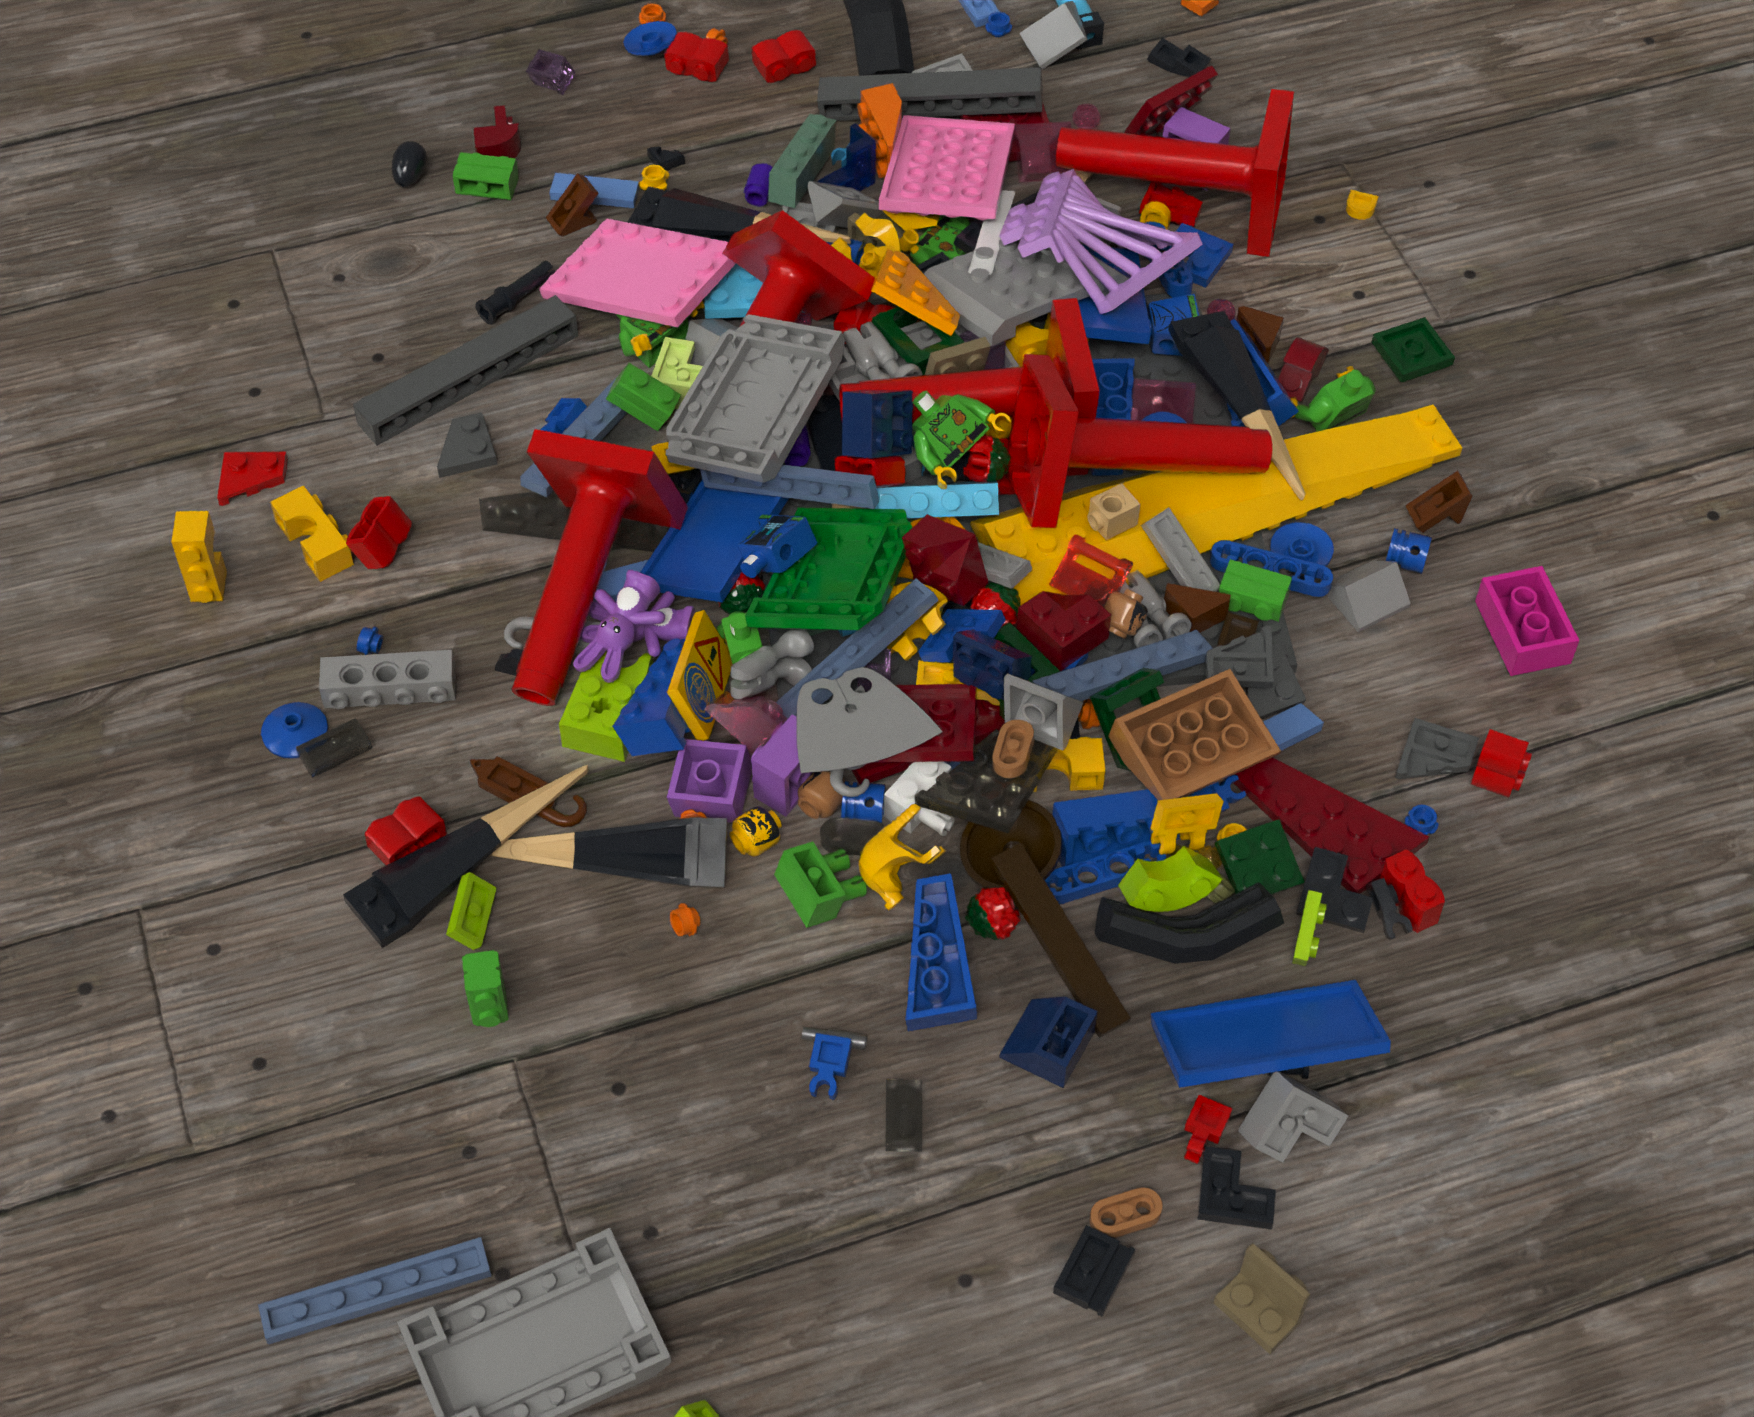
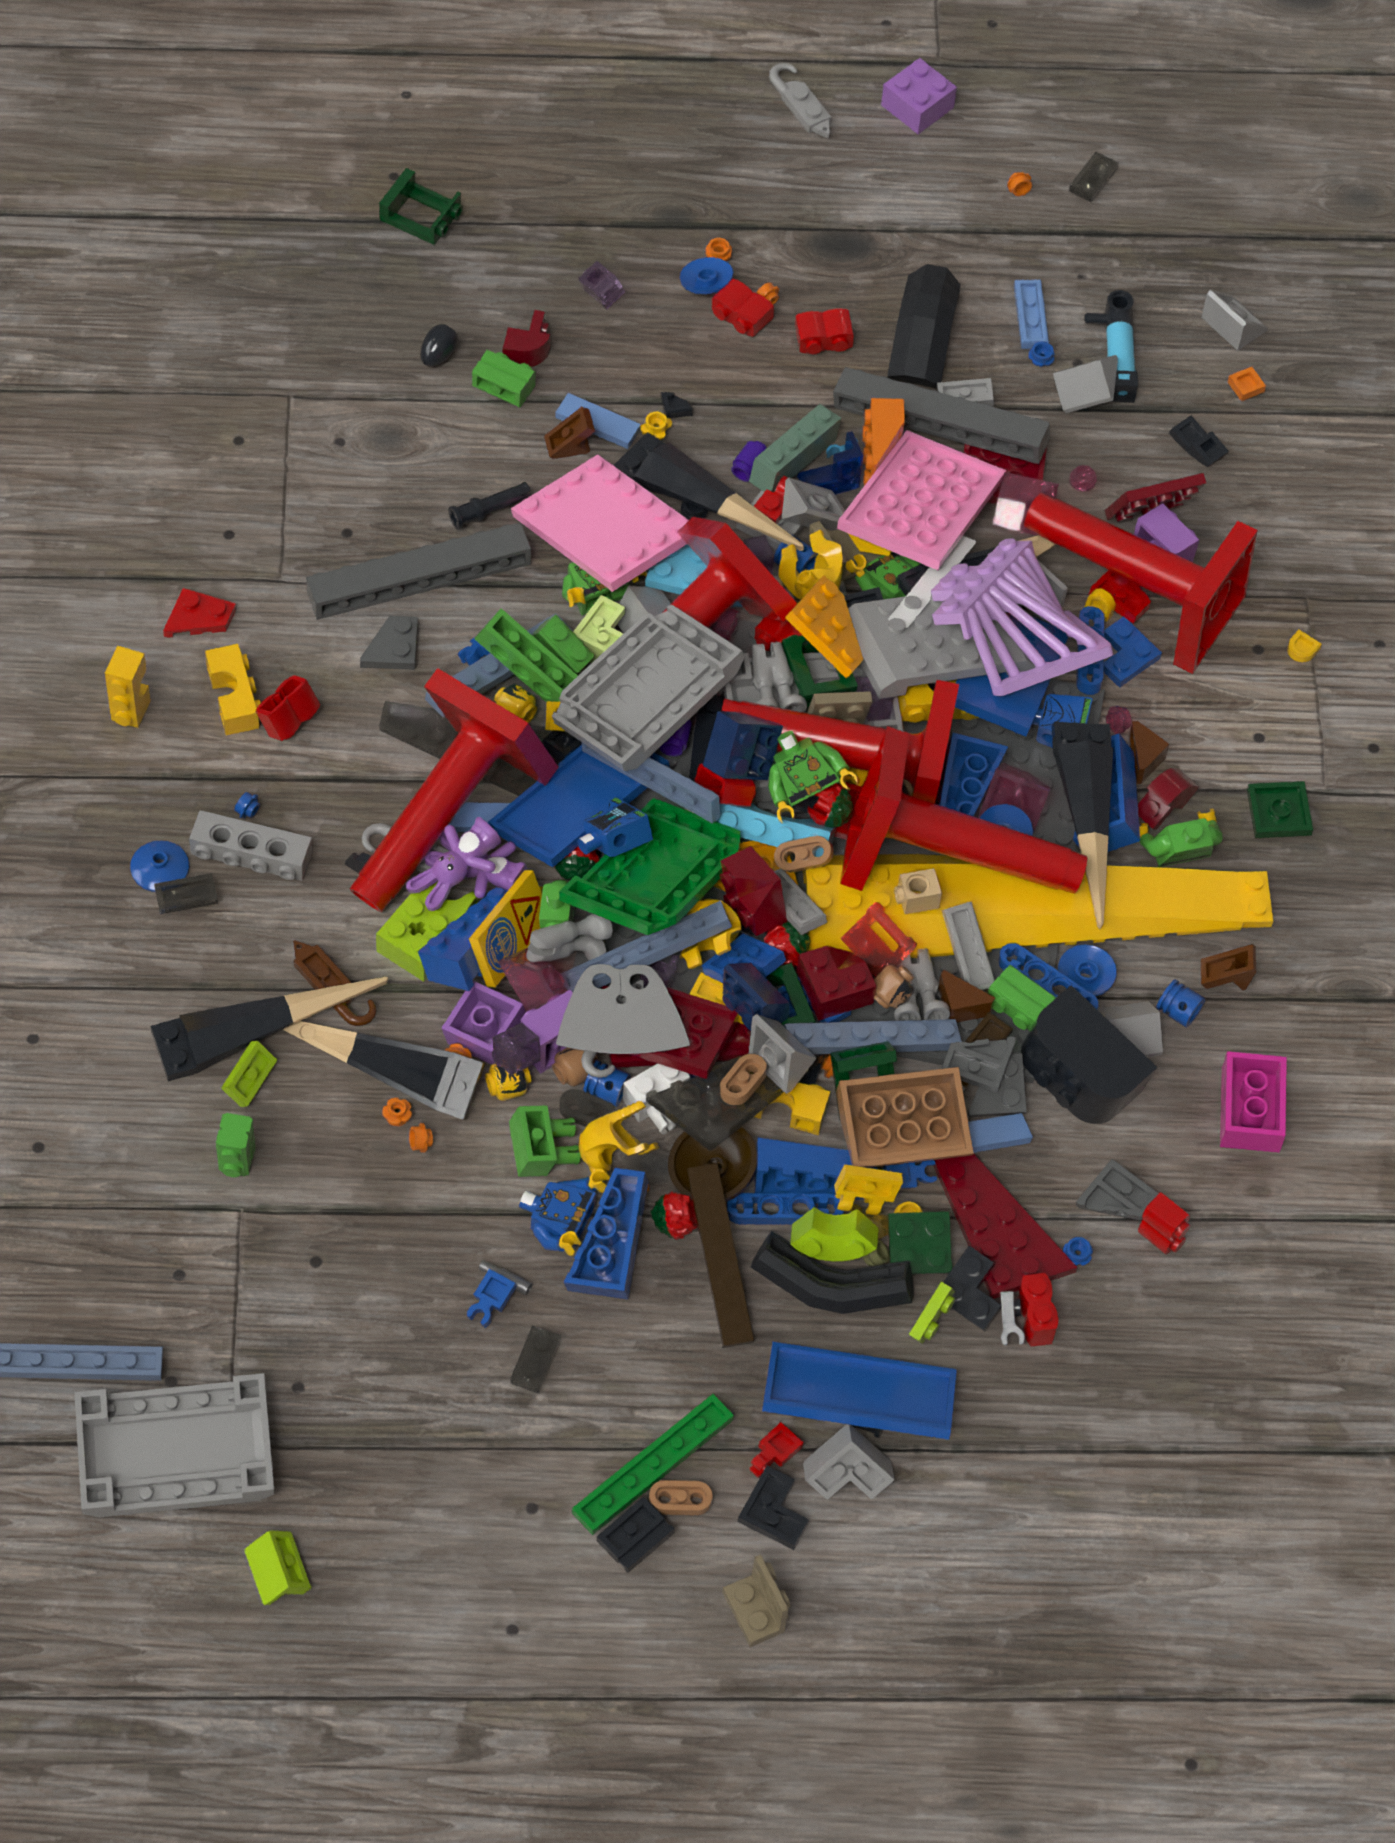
camera: 15 degrees right, 5 degrees up
red brick [364,796,447,865] -> none
dark blue slope [999,997,1098,1088] -> none
none -> dark green panel [379,168,463,245]
none -> orange plate [382,1098,412,1126]
none -> bright green brick [474,608,578,702]
none -> clear purple brick [492,1023,541,1075]
none -> blue torso [519,1169,610,1256]
none -> green plate [572,1394,734,1536]
none -> red plate [754,476,788,524]
none -> medium nougat plate [774,836,834,873]
none -> black brick [1021,985,1157,1124]

